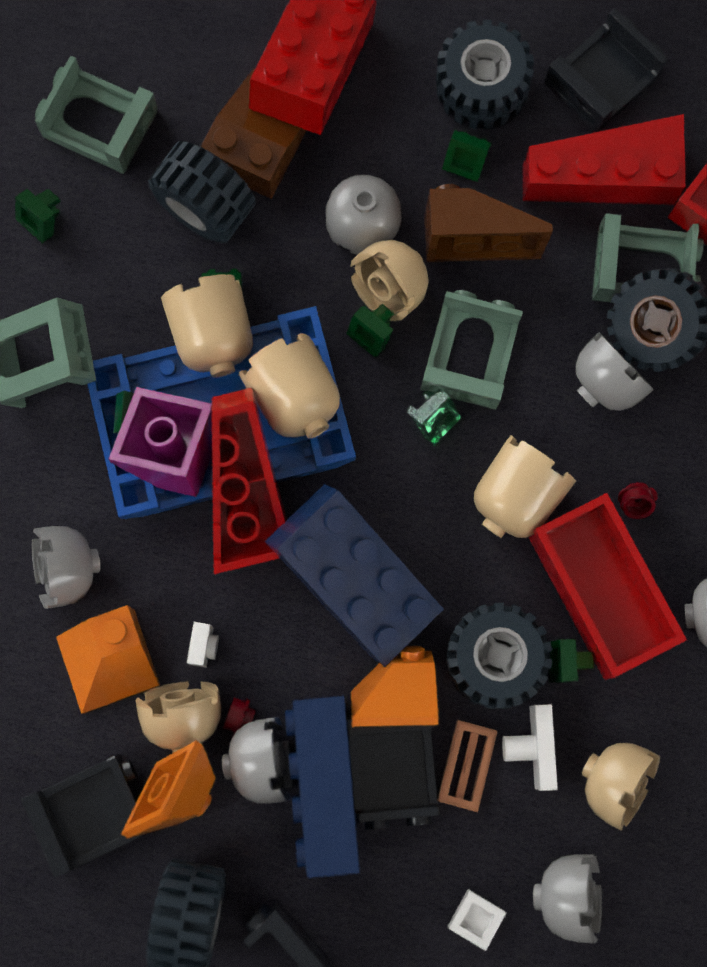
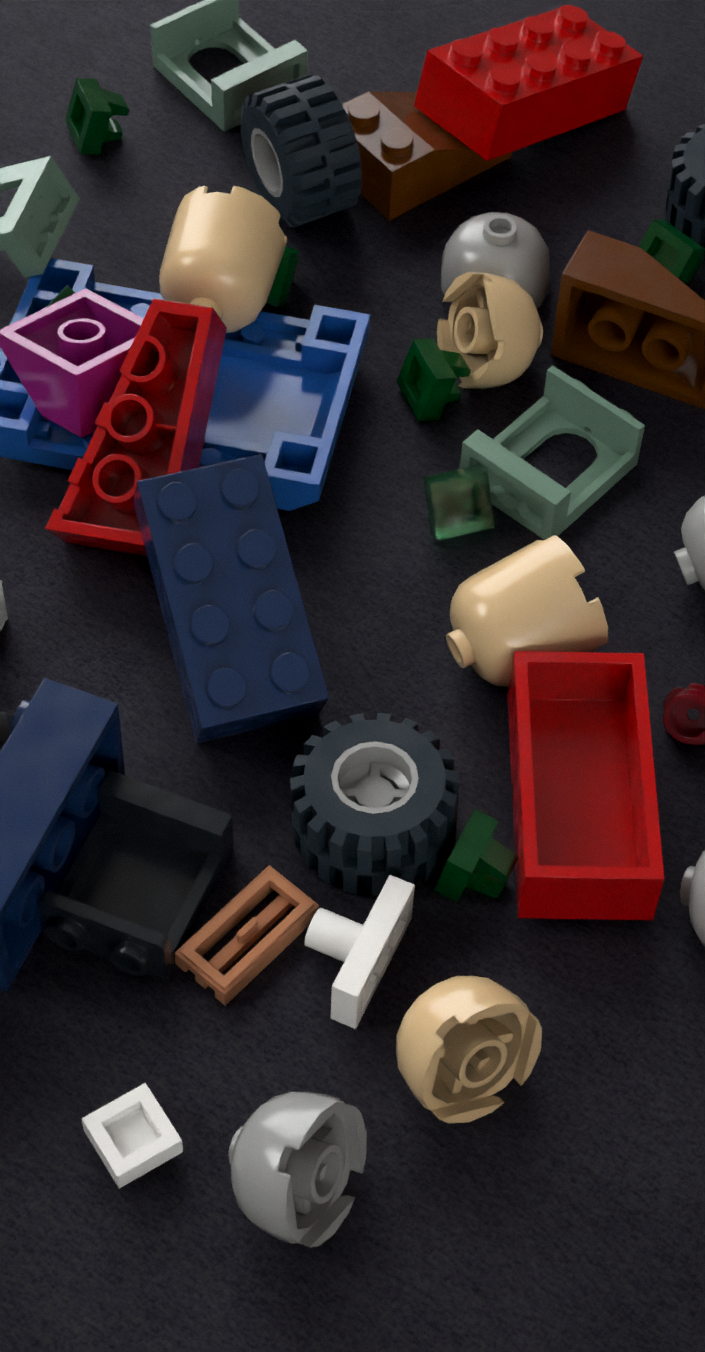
camera: 30 degrees right, 25 degrees down
tan cylinder [239,333,340,439] -> none
orange slope [351,646,438,727] -> none

